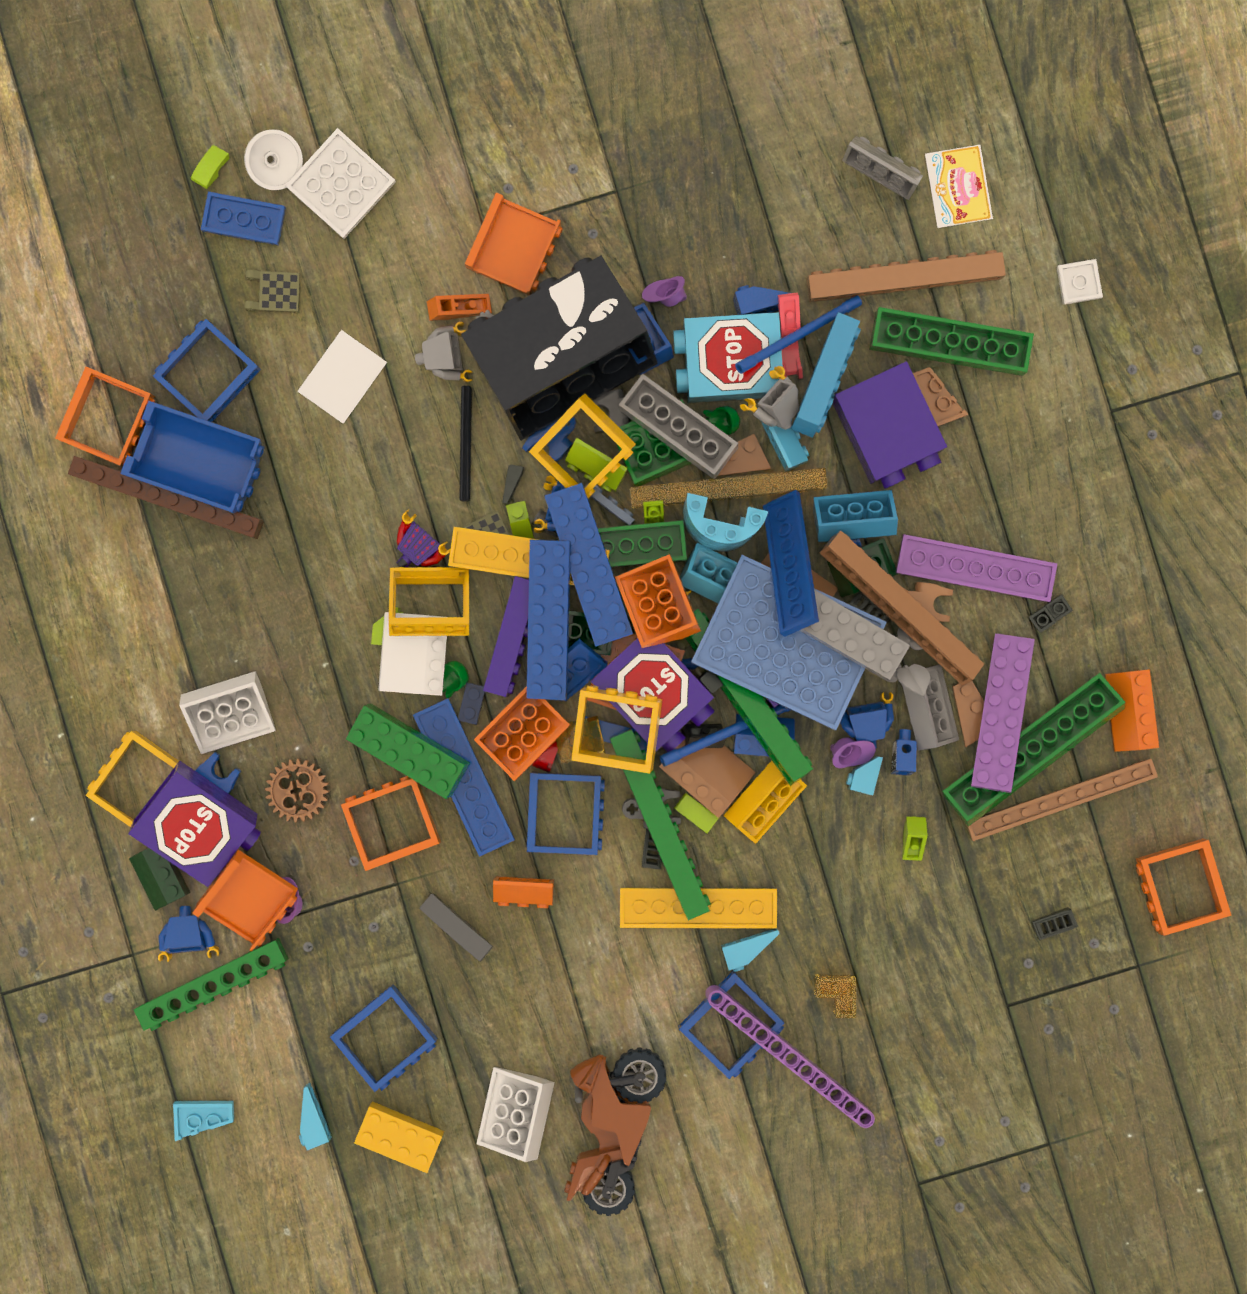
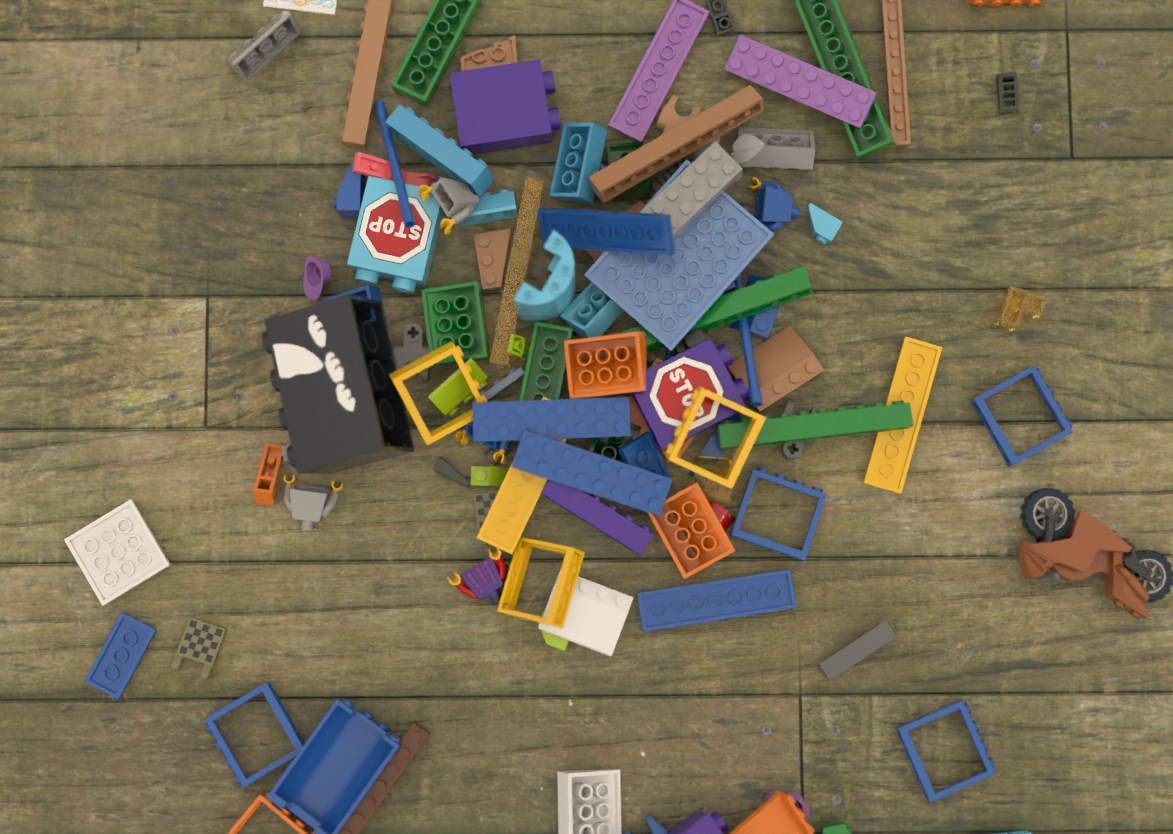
camera: 70 degrees left, 5 degrees down
lime slope [191,145,230,189] -> none
white dish [244,130,303,190] -> none
medium nougat gear [265,758,330,822] -> none
white sticker [298,330,387,424] -> none
orange window [341,776,441,871] -> none
green brick [346,703,470,799] -> none
yellow brick [354,1101,444,1173] -> none
green piece [442,661,469,699] -> none
dark blue plate [458,683,485,725] -> none
black axle [459,385,472,502] -> none
orange panel [465,193,563,296] -> none
white slope [477,1067,555,1162] -> none
orange slope [493,876,554,908] -> none
blue piece [522,417,576,470] -> none
light grey brick [619,374,738,480] -> none
pearl dark grey slope [641,828,662,870] -> none
lime slope [674,793,719,834] -> none
pearl dark grey slope [684,724,726,748] -> none
green piece [703,406,740,435] -> none
medium lavender beam [705,985,875,1128] -> none
medium azure slope [721,928,779,972] -> none
yellow slope [723,761,807,844] -> none
medium lavender piece [830,737,876,768] -> none
blue torso [891,729,917,776] -> none
lime slope [902,816,928,861] -> none
medium nougat wing [952,681,984,747] -> none

